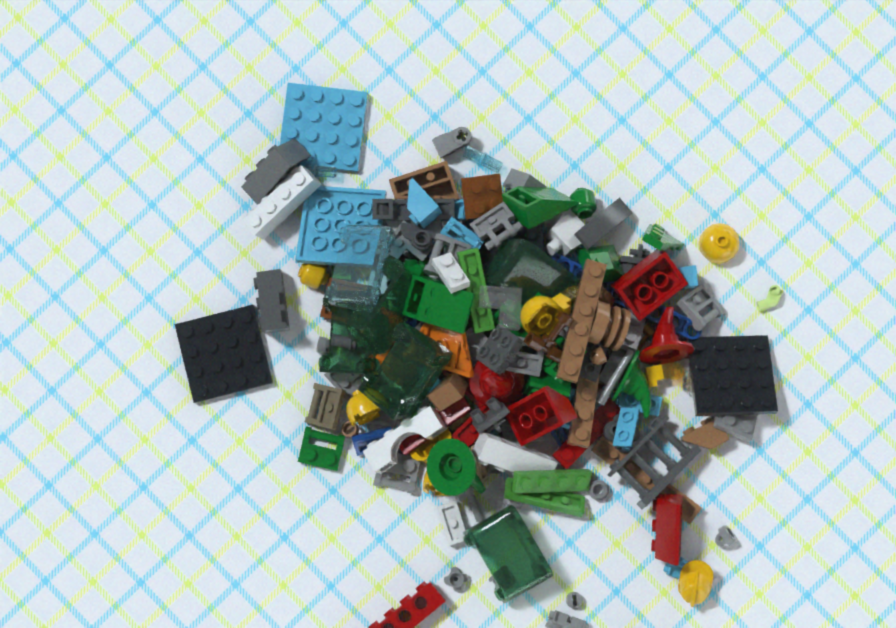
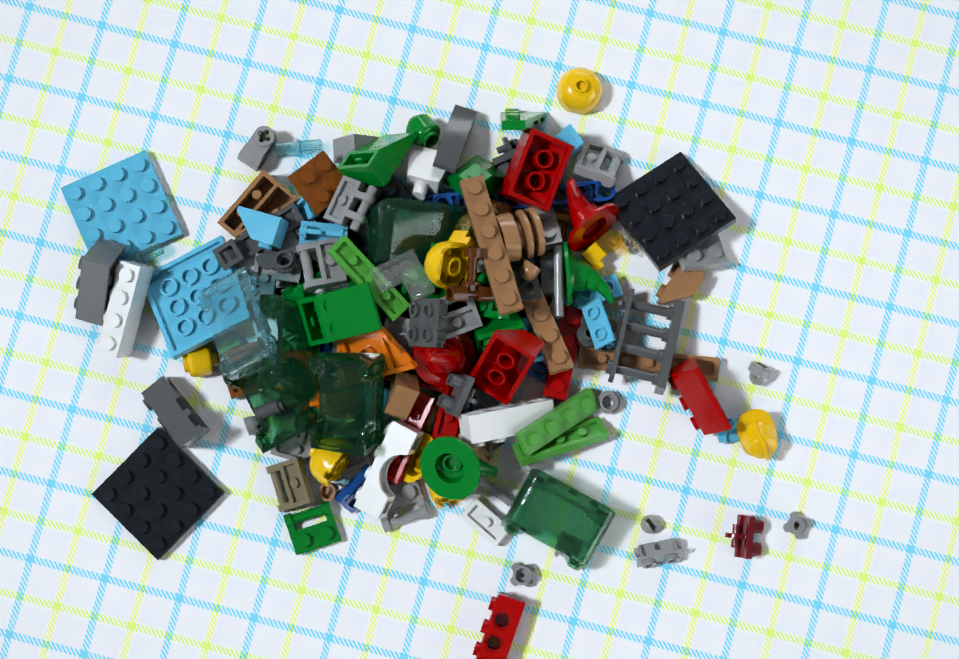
camera: 35 degrees left, 0 degrees up
white plate [432,252,470,293] -> none
yellowish green arm [756,285,782,311] -> none

